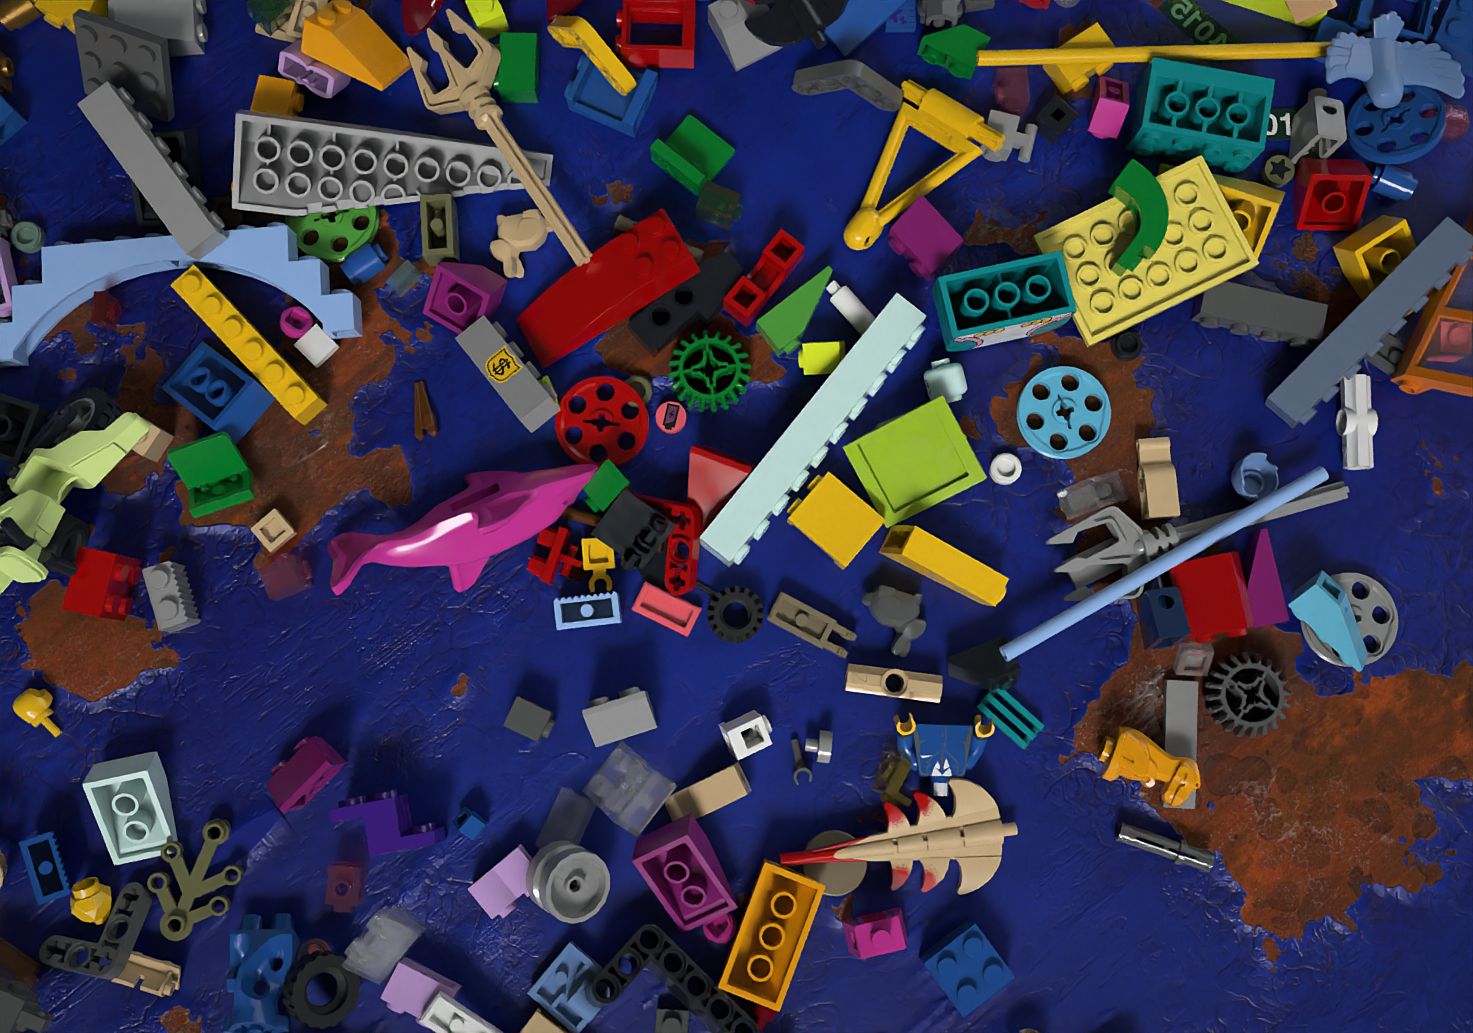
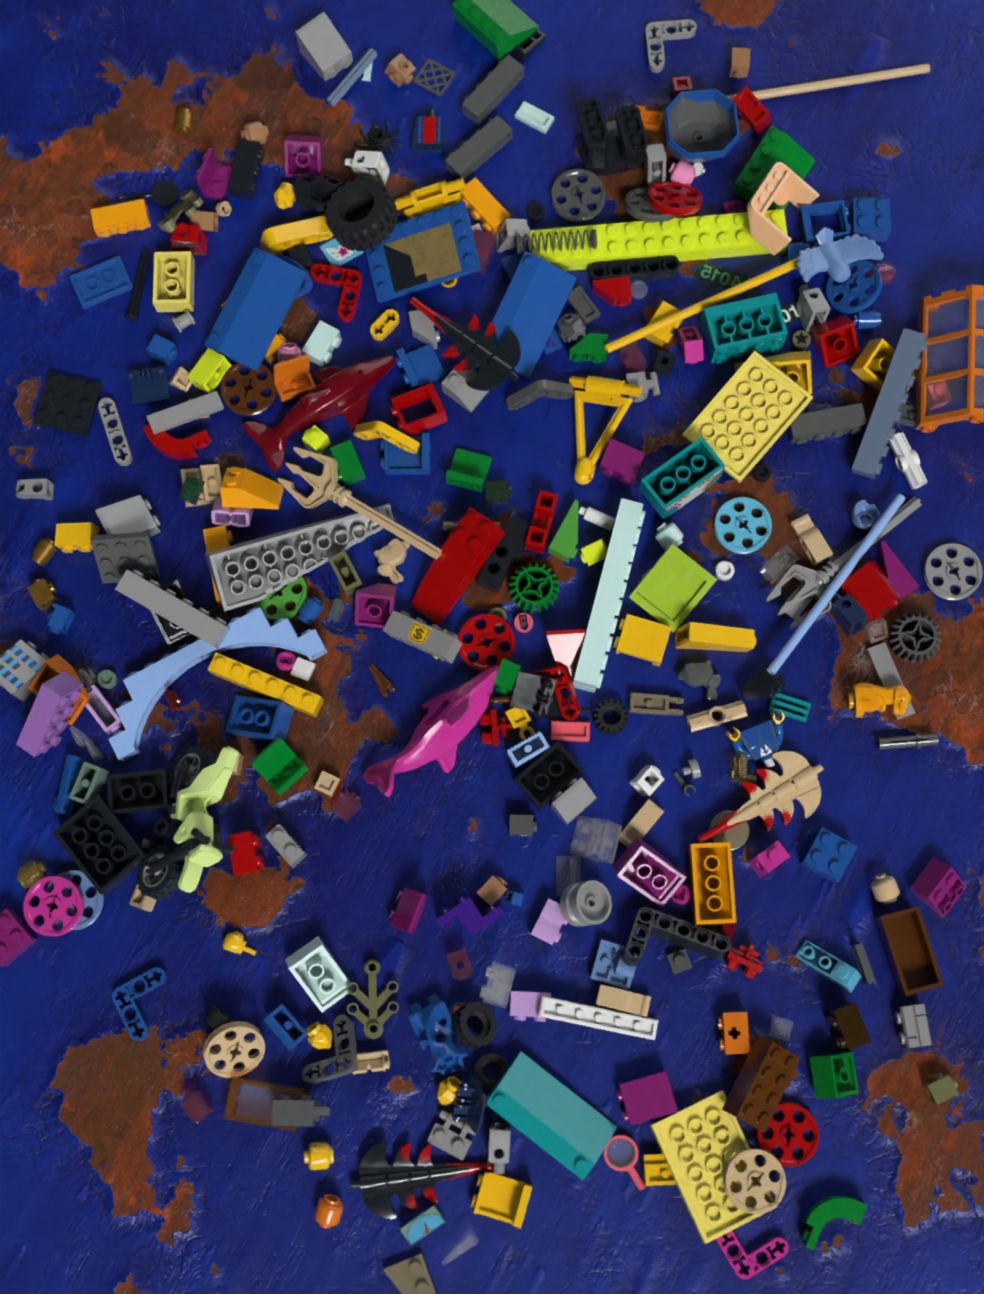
camera: 15 degrees left, 5 degrees down
green arch [1108,158,1169,277] -> none
medium azure slope [1288,570,1368,672] -> none
none -> medium nougat brick [477,876,507,907]
none -> black brick [514,741,584,812]

